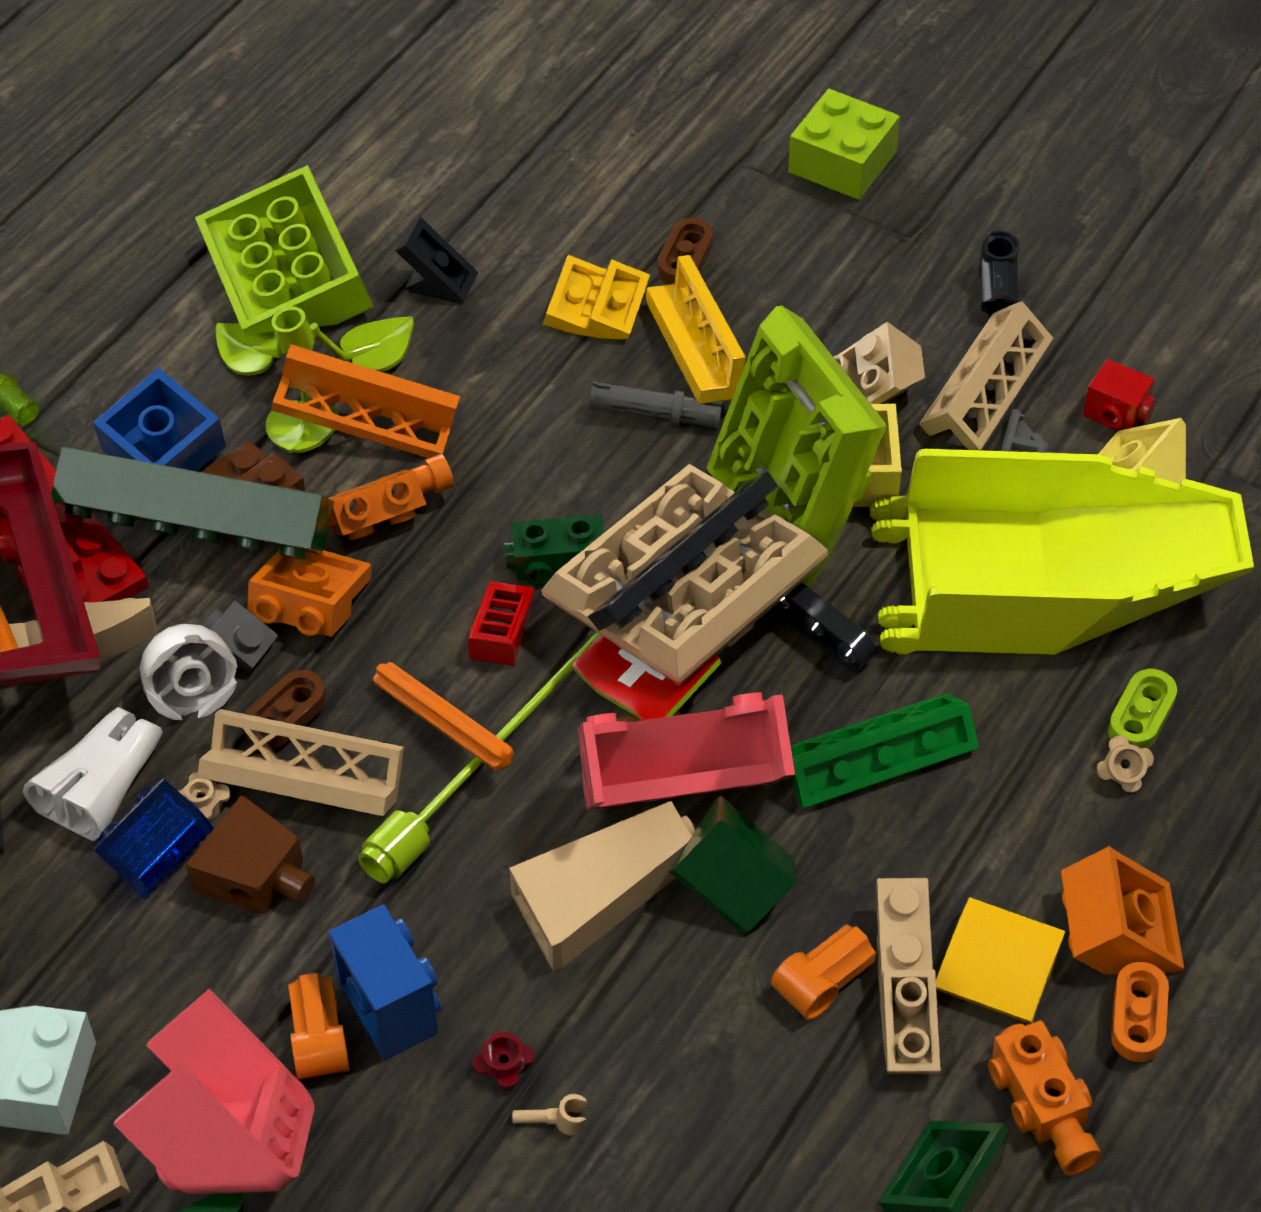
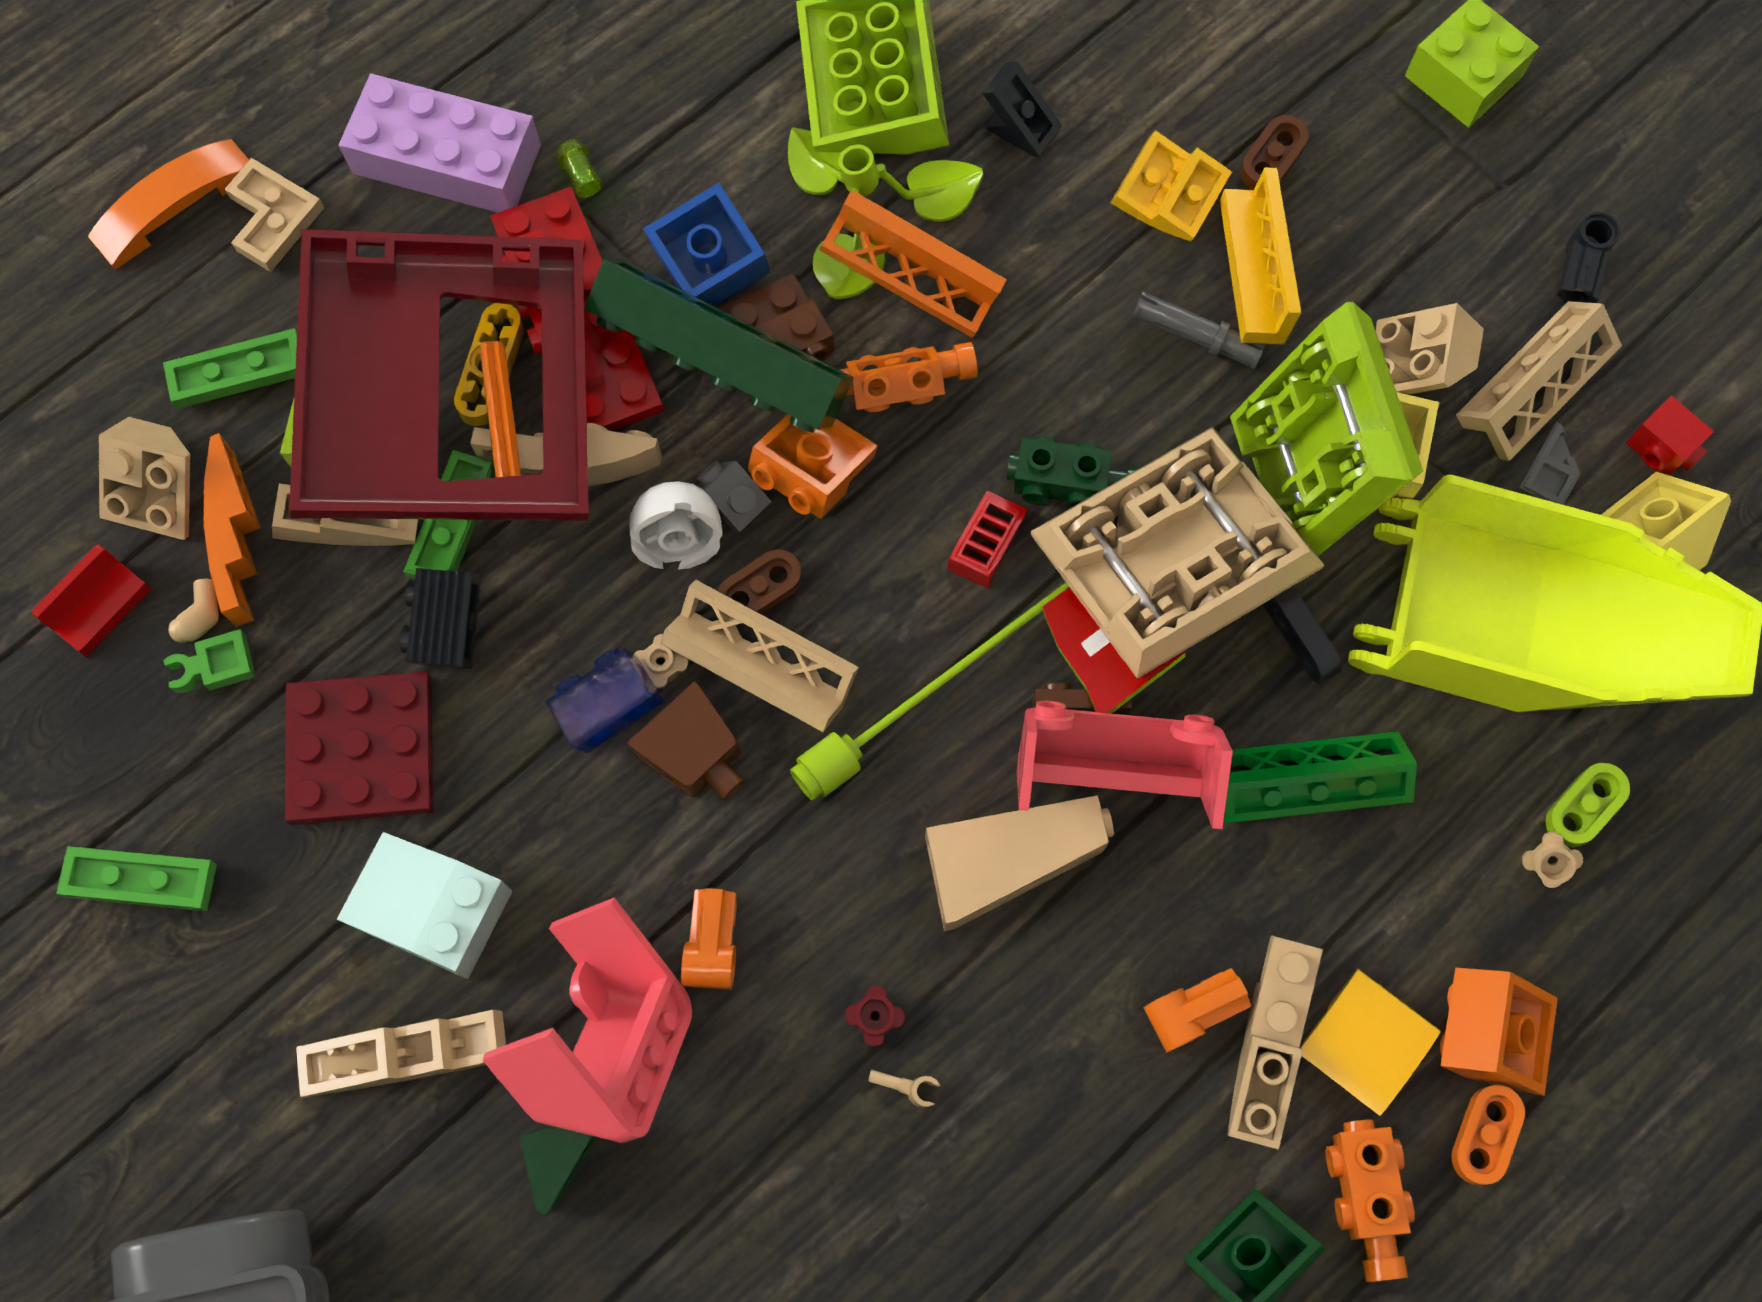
camera: 15 degrees right, 20 degrees up
white piece [23,707,163,841] -> none
blue brick [328,904,441,1061] -> none
orange axle [373,662,514,771] -> none
black plate [588,471,778,631] -> none
dark green slope [669,796,796,935] -> none

